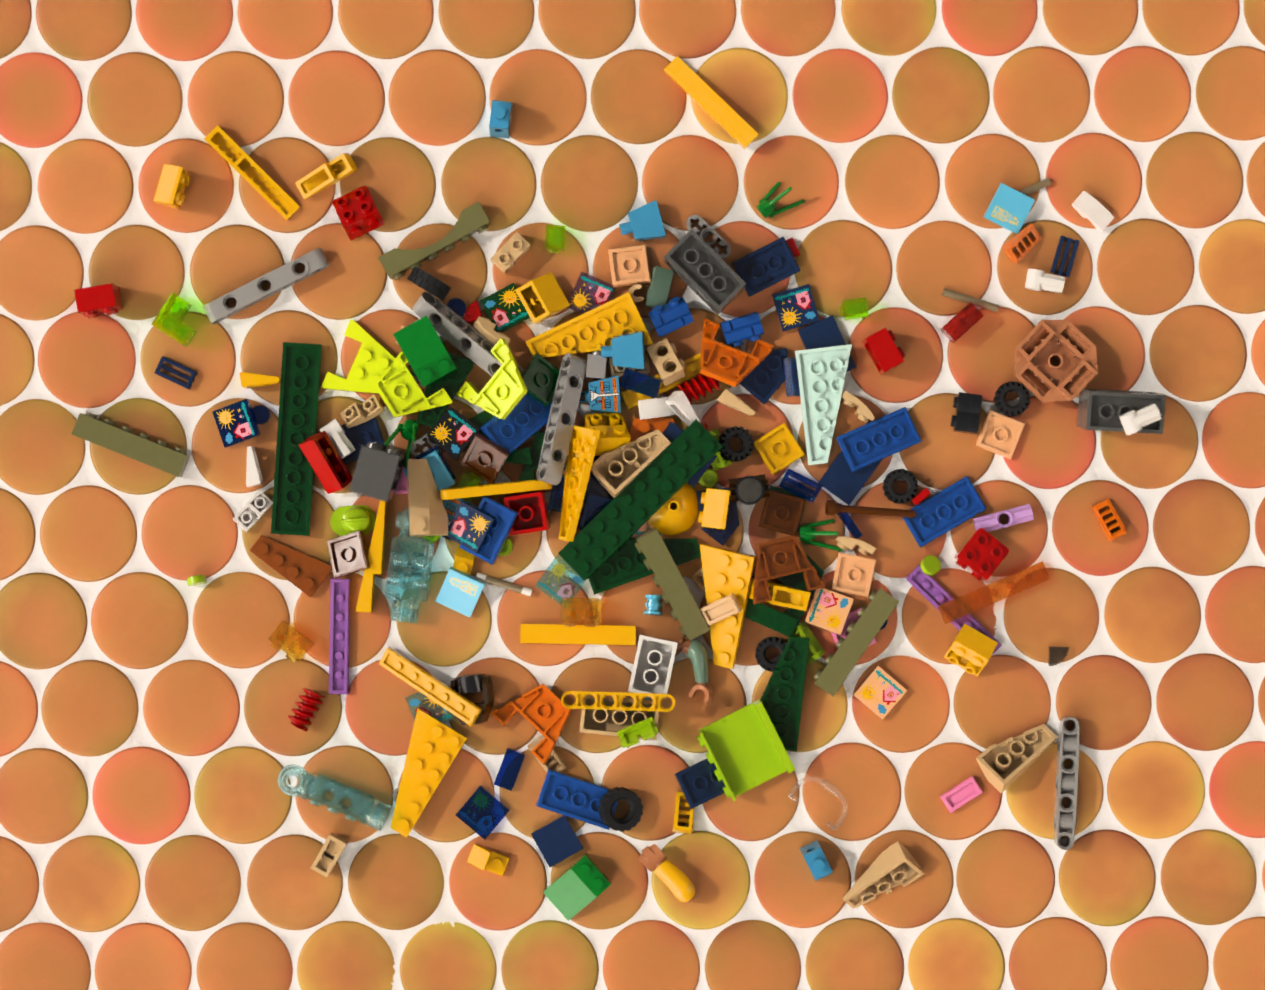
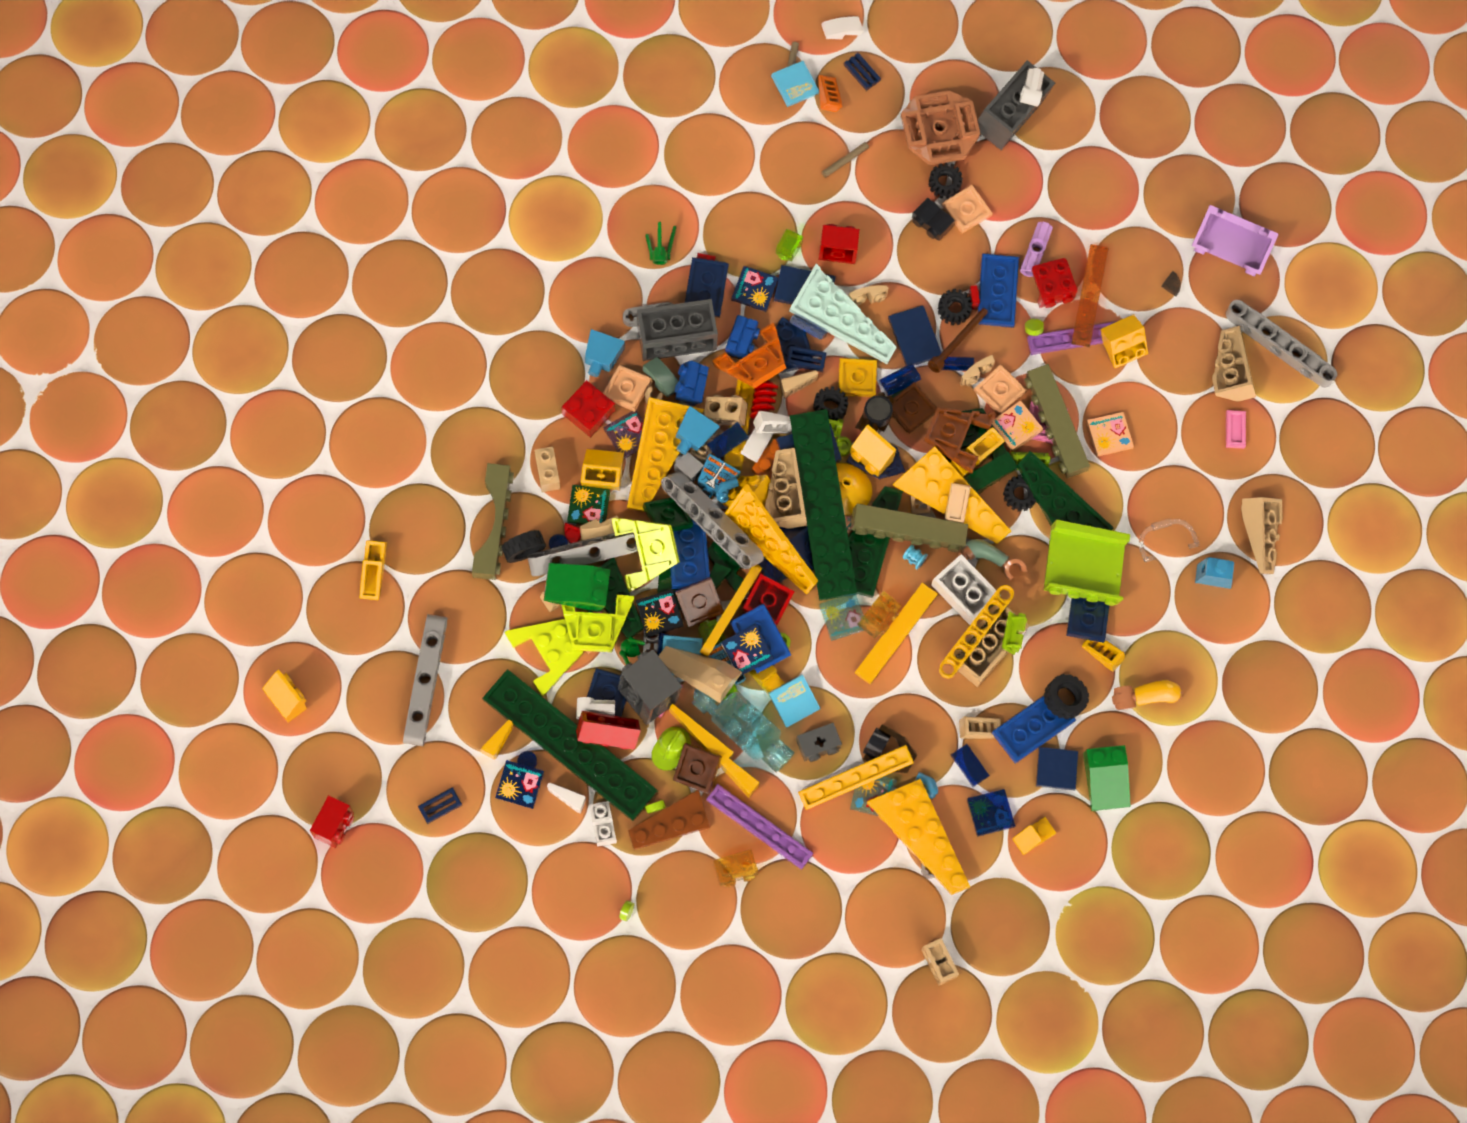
camera: 60 degrees left, 15 degrees down
olive brick [72,411,190,477] -> none
clear neon green brick [151,292,197,347] -> none
yellow slope [204,125,300,220] -> none
clear light blue brick [277,764,392,831] -> none
red piece [288,688,326,732] -> none
red bracket [332,186,385,241] -> none
tan slope [340,394,385,428] -> none
dark tan bar [476,572,533,596] -> none
dark azure torso [489,100,513,139] -> none
orange wing [491,684,571,765] -> none
clear neon green brick [545,225,566,254] -> none
yellow slope [664,56,759,150] -> none
green plant [800,519,843,552] -> none
blue tile [836,407,922,473] -> none
clear red brick [940,302,983,343] -> none
white piece [1025,269,1065,293] -> none
orange slope [1091,498,1128,541] -> none
none -> red brick [561,380,615,438]
none -> lime tile [645,800,666,814]
none -> dark azure arm [716,477,739,503]
none -> dark blue tile [786,346,827,372]
none -> dark grey brick [796,723,842,762]
none -> dark azure arm [915,772,938,799]
none -> lavender windscreen [1192,205,1279,277]

